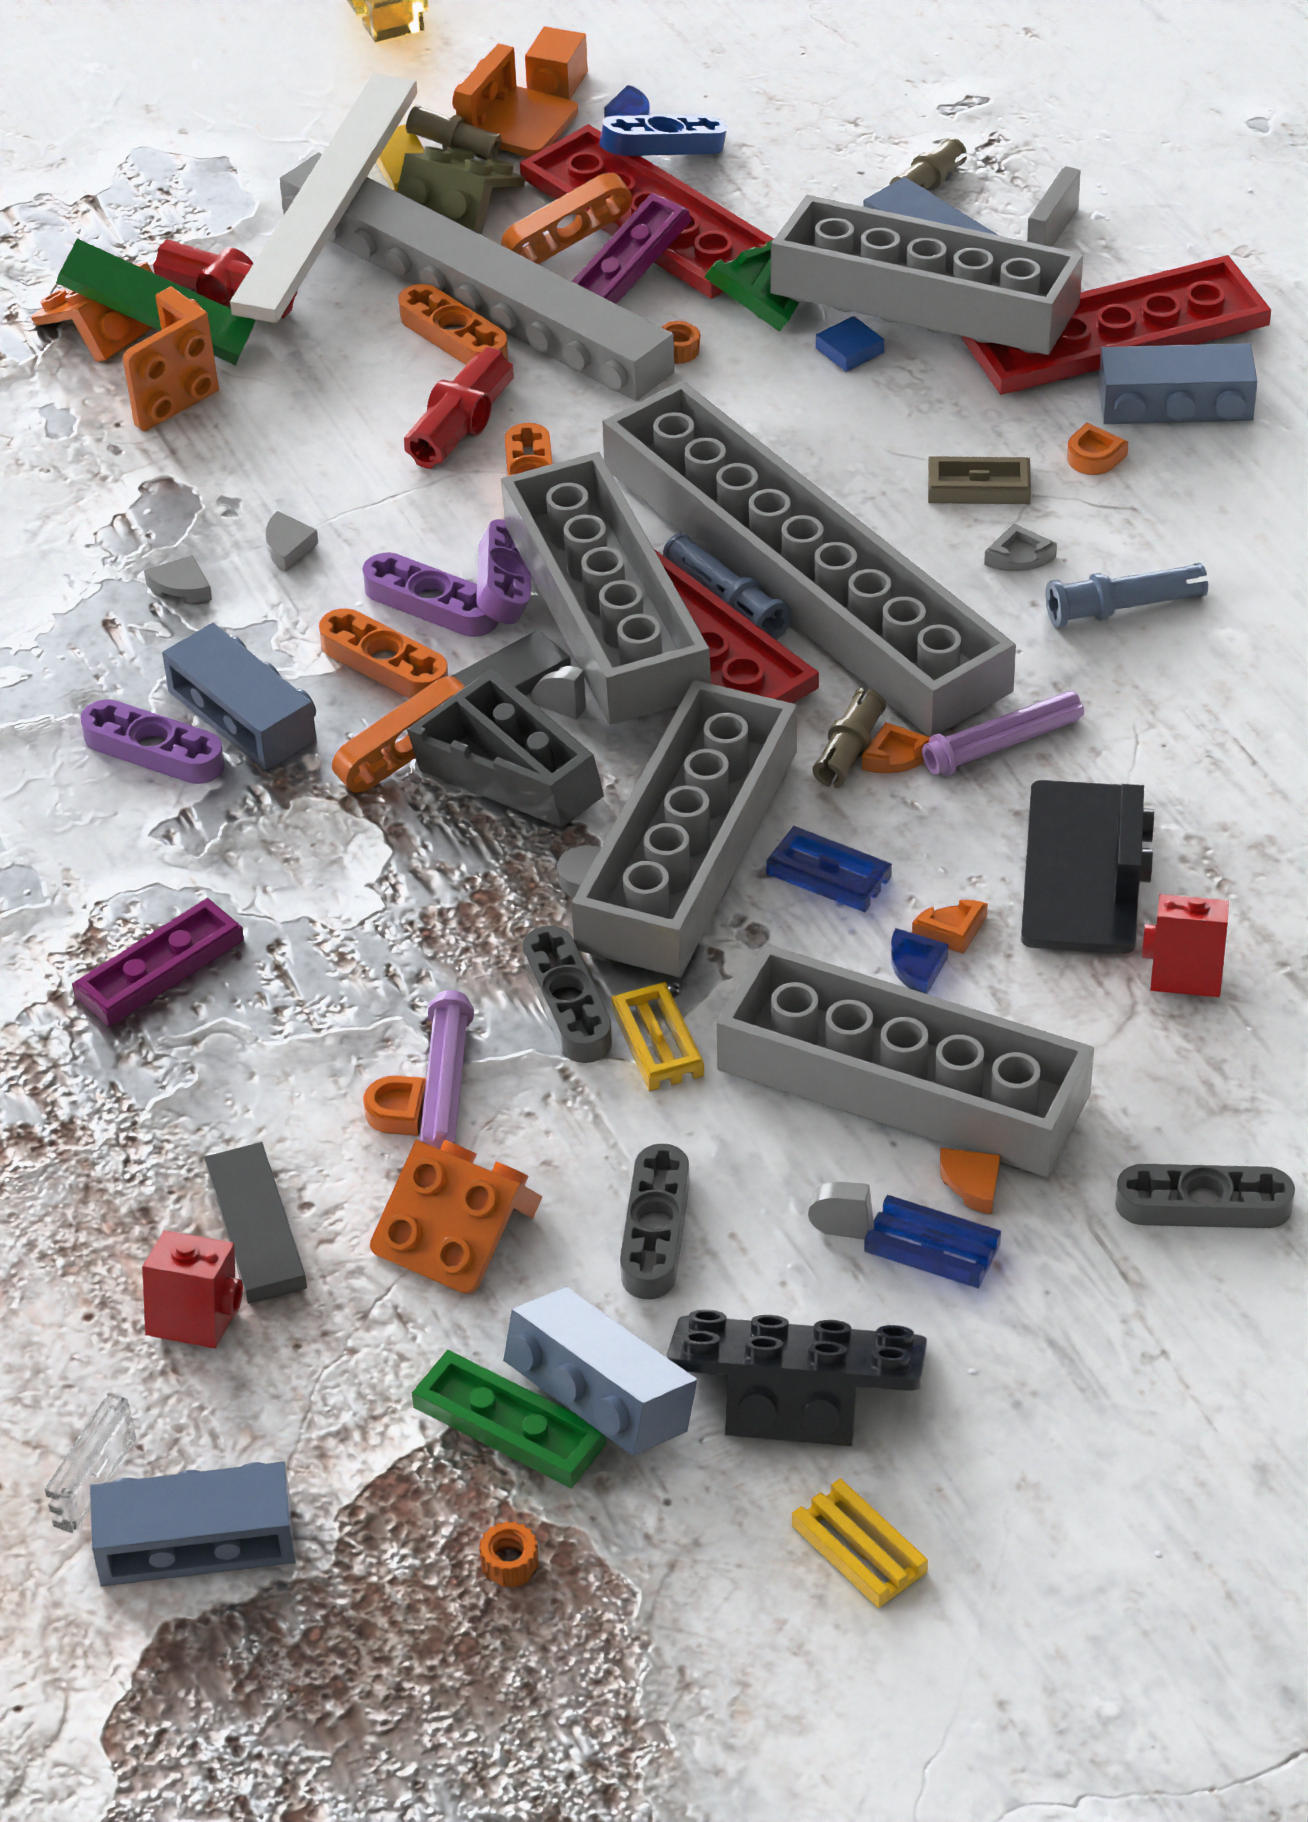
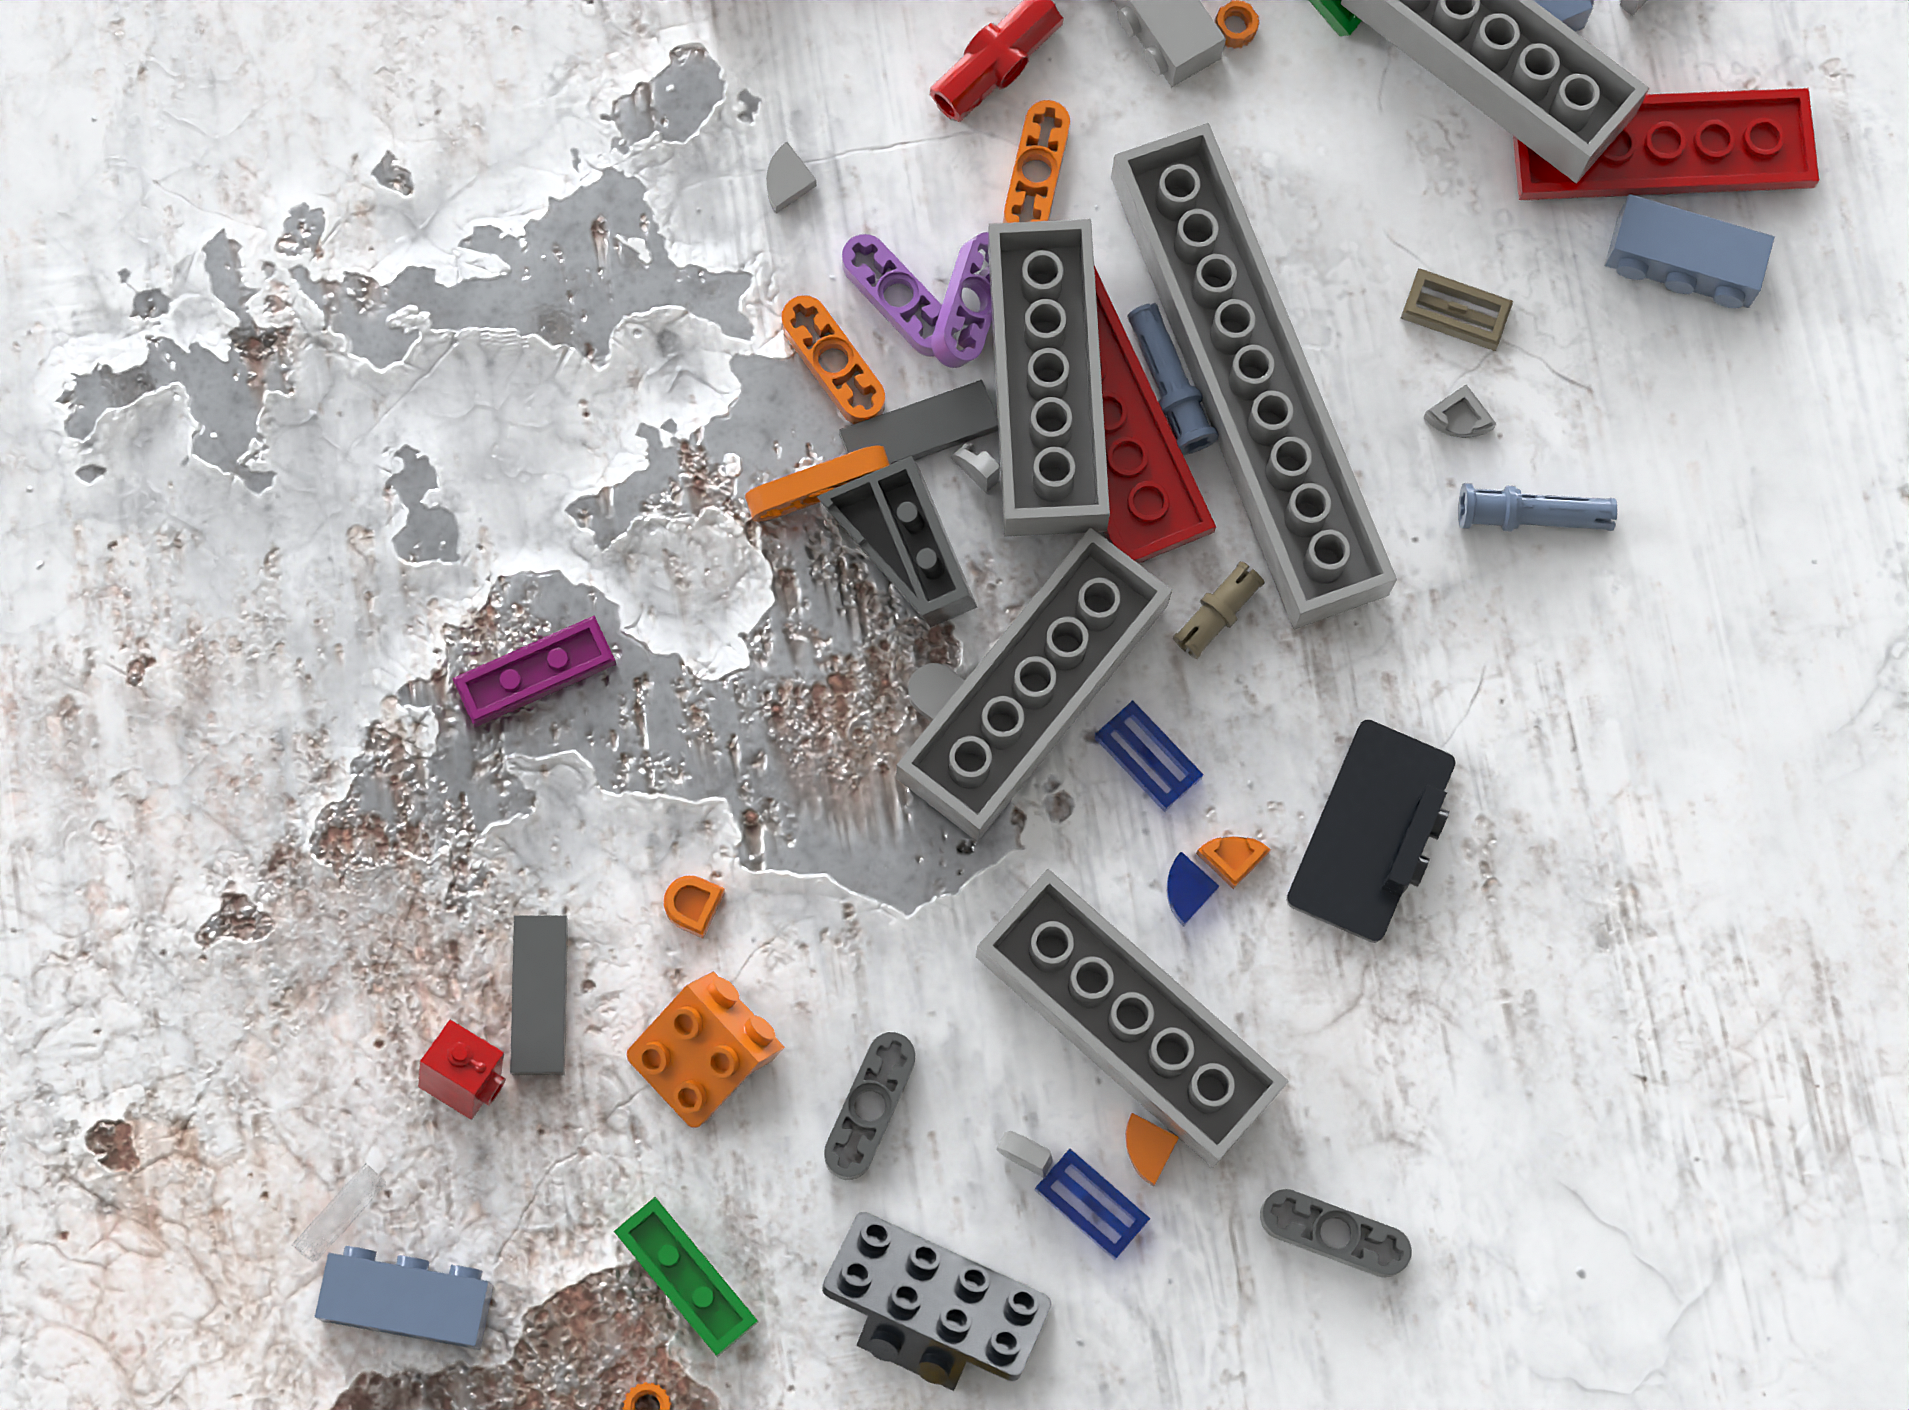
camera: 10 degrees right, 30 degrees up
medium lavender beam [80,699,225,784] -> none
light grey tile [144,555,212,603] -> none
sand blue brick [162,622,317,771] -> none
lavender axle [420,990,474,1149] -> none
sand blue brick [503,1286,697,1456] -> none
dark grey beam [523,926,612,1063] -> none
yellow tile [611,982,704,1092] -> none
blue tile [816,316,884,372] -> none
orange tile [862,722,930,773] -> none
lavender axle [922,691,1084,777] -> none
orange tile [1067,422,1128,475] -> none
red head [1142,894,1229,997] -> none

